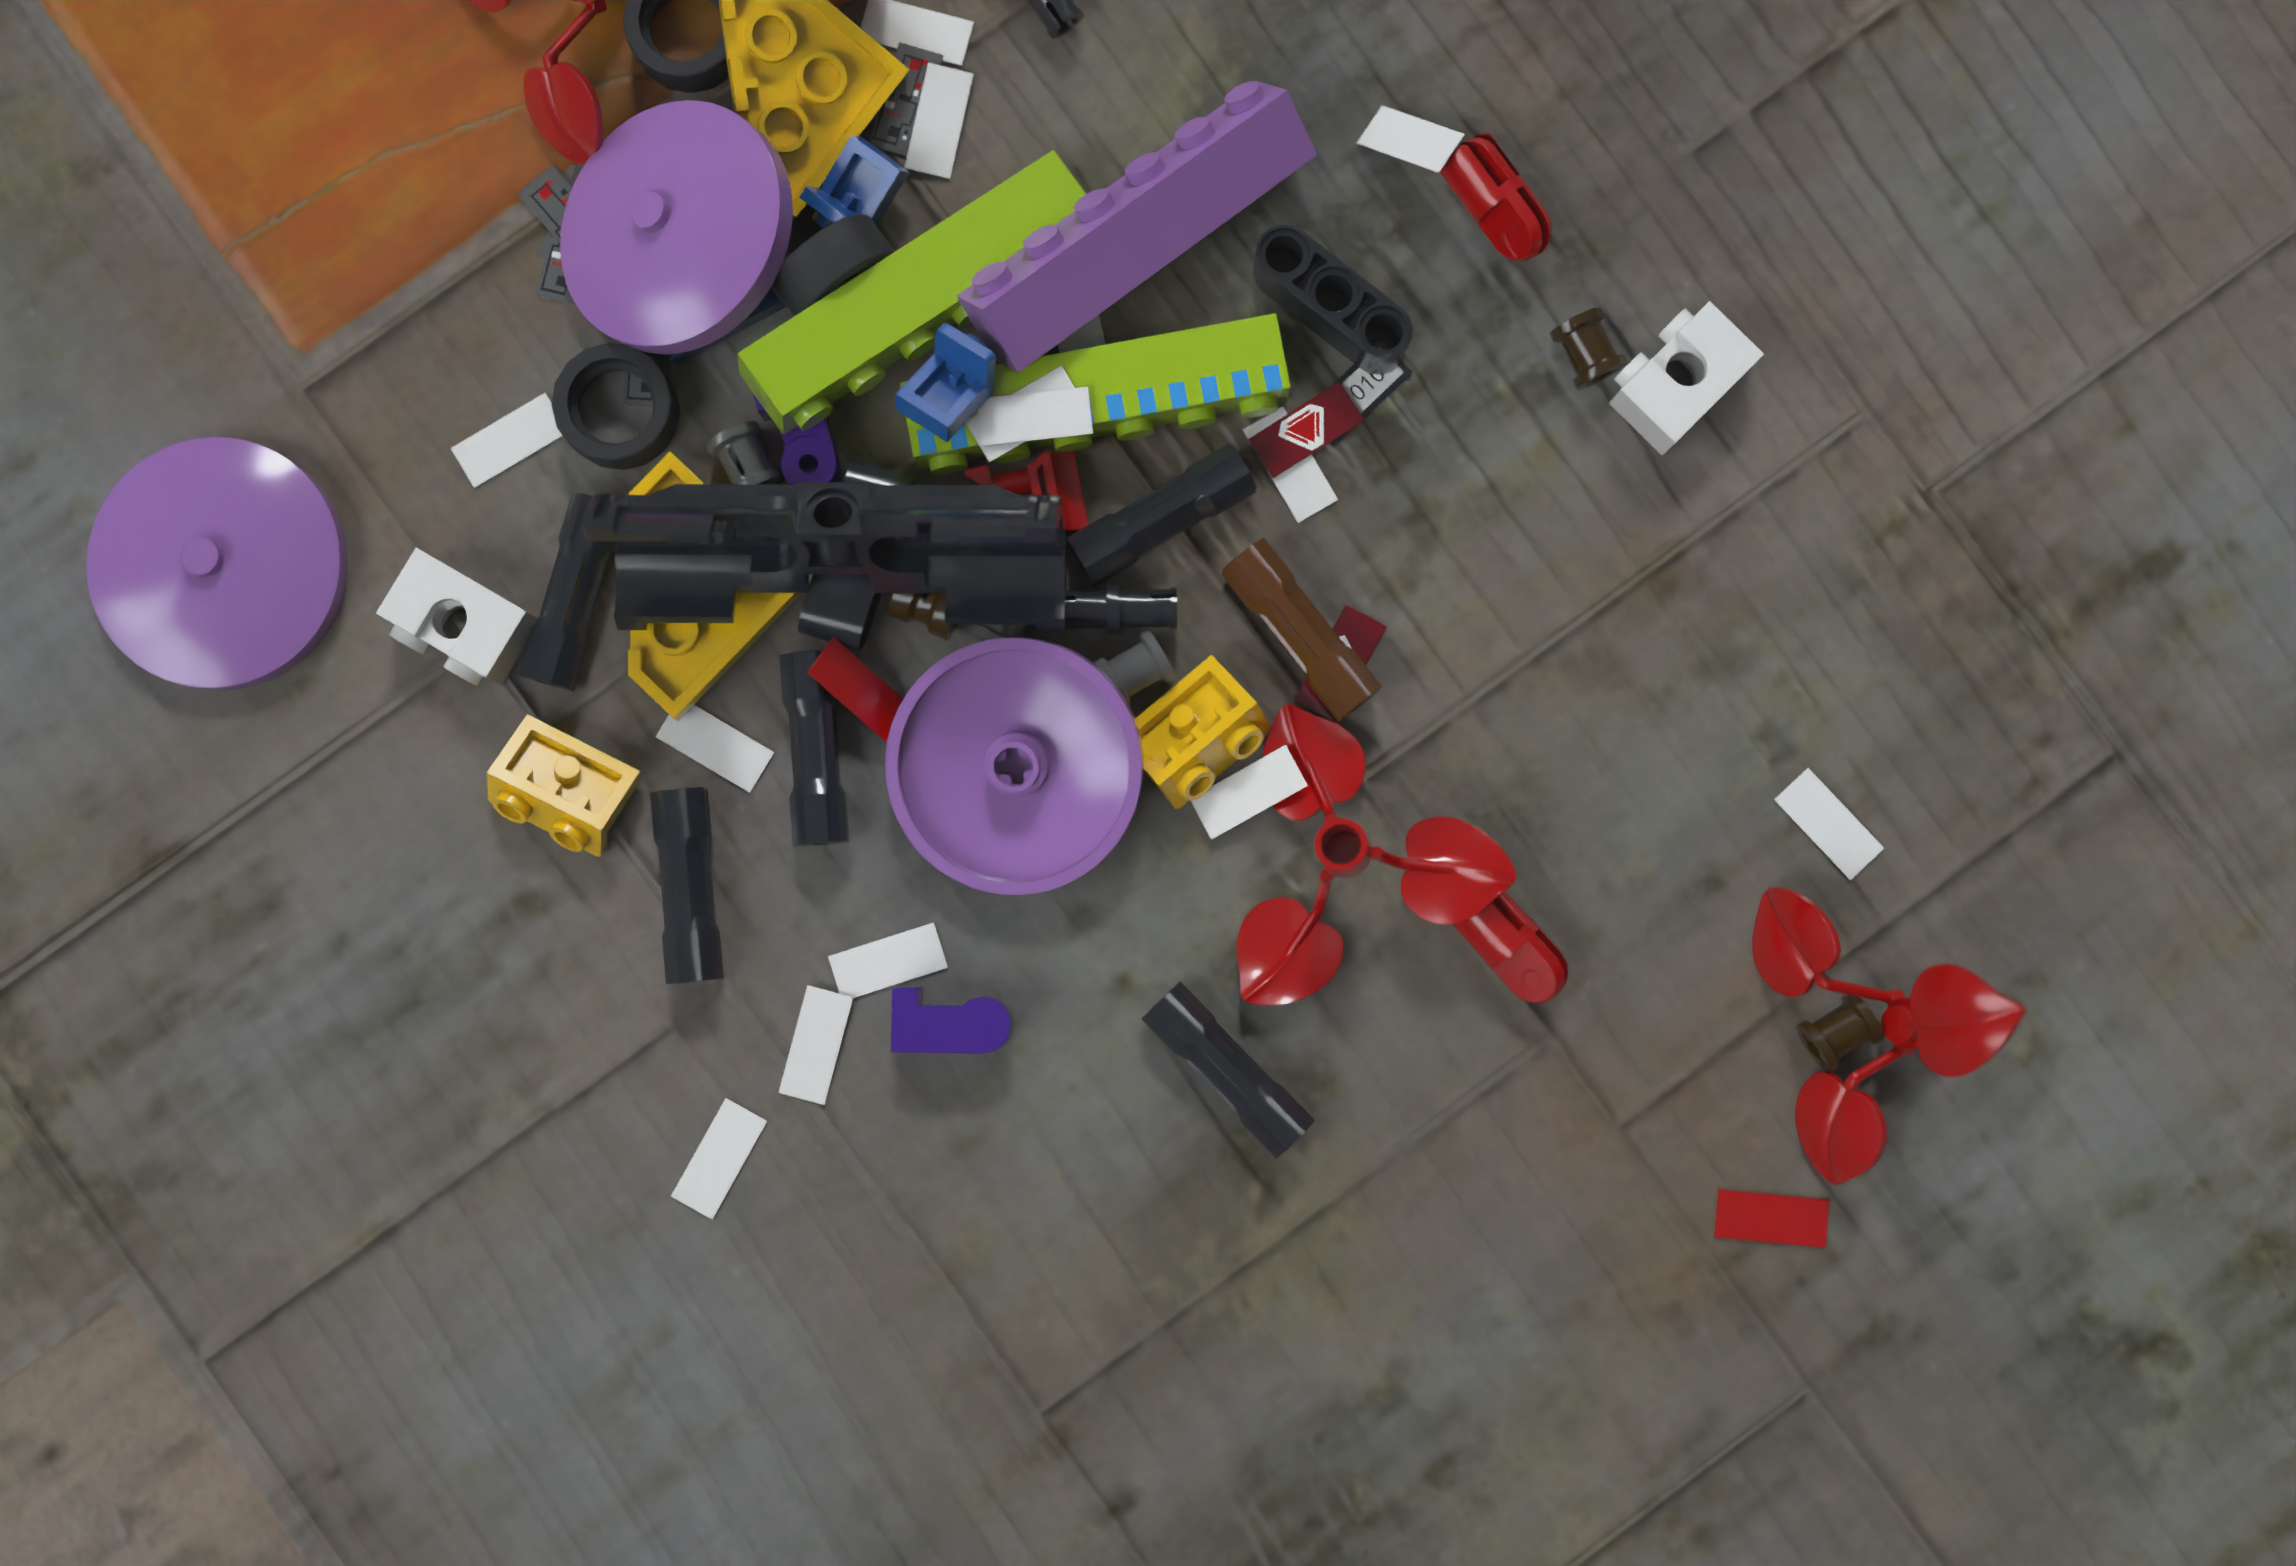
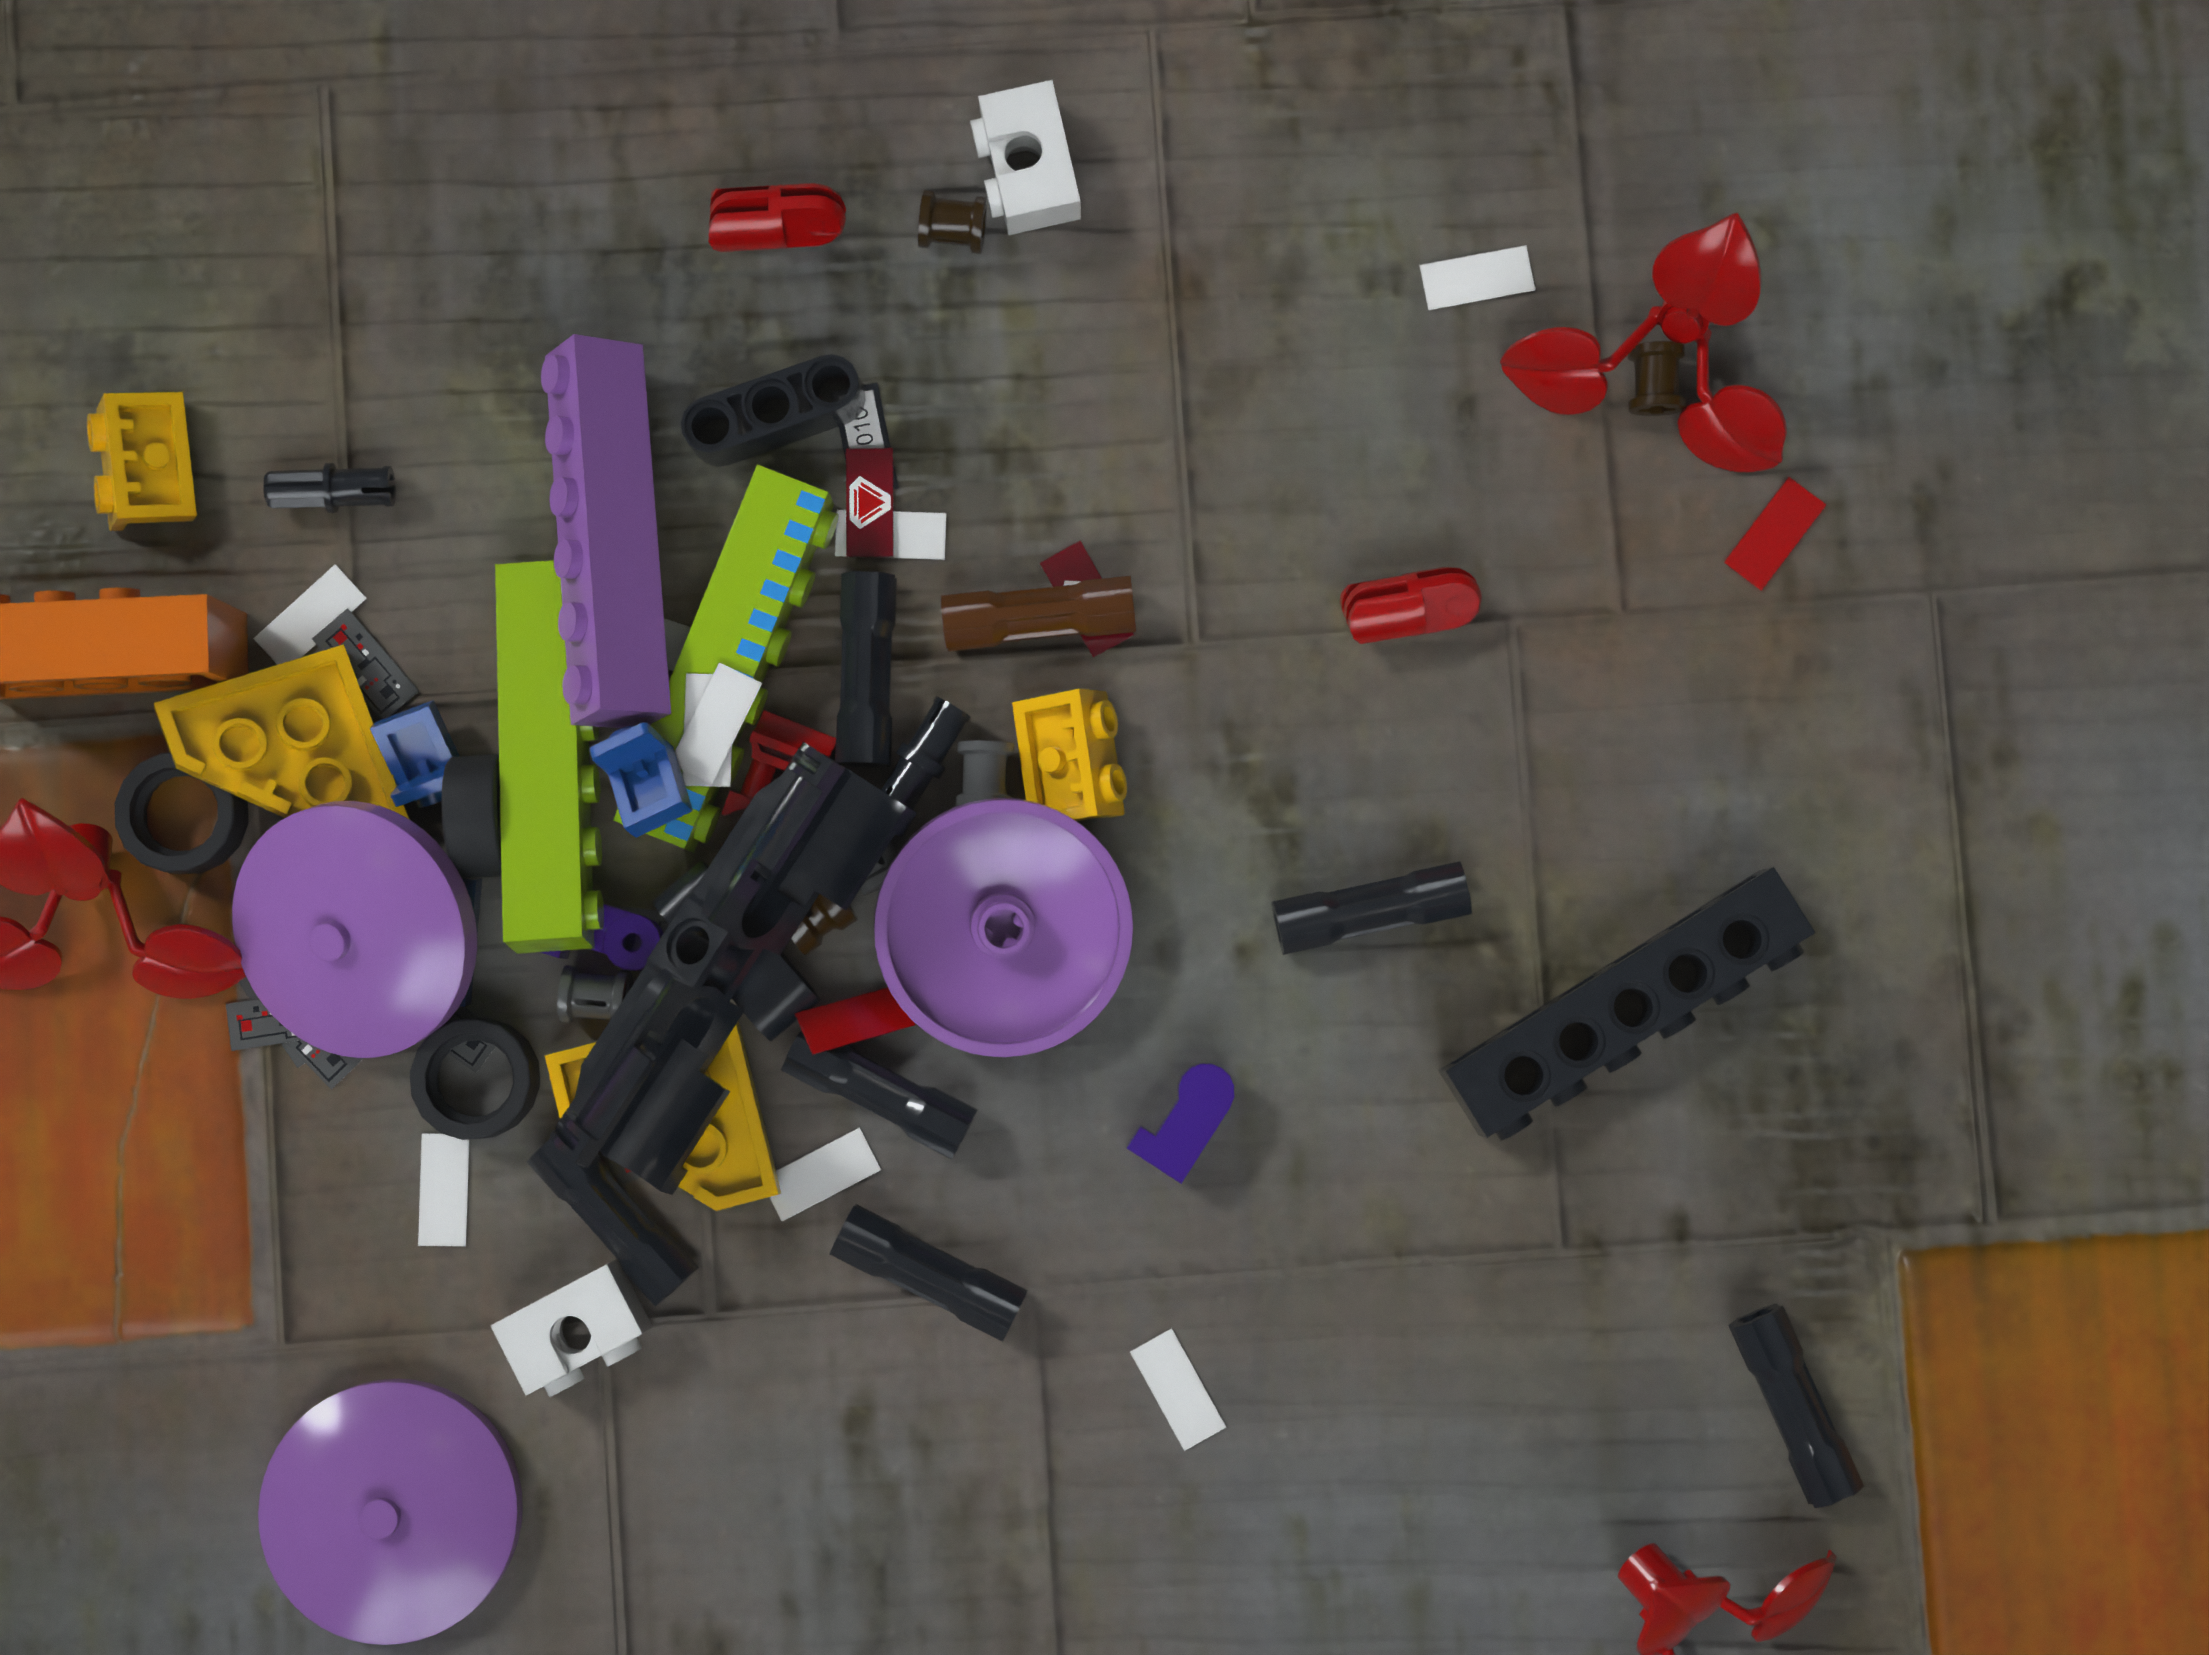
camera: 55 degrees left, 0 degrees up
yellow bracket [487,714,640,857] -> none
white sticker [778,985,853,1105] -> none
white sticker [828,922,948,998] -> none
white sticker [905,62,973,179] -> none
white sticker [1191,745,1308,840] -> none
red plant [1236,704,1517,1006] -> none
white sticker [1357,105,1465,173] -> none
none -> black brick [1438,867,1816,1141]

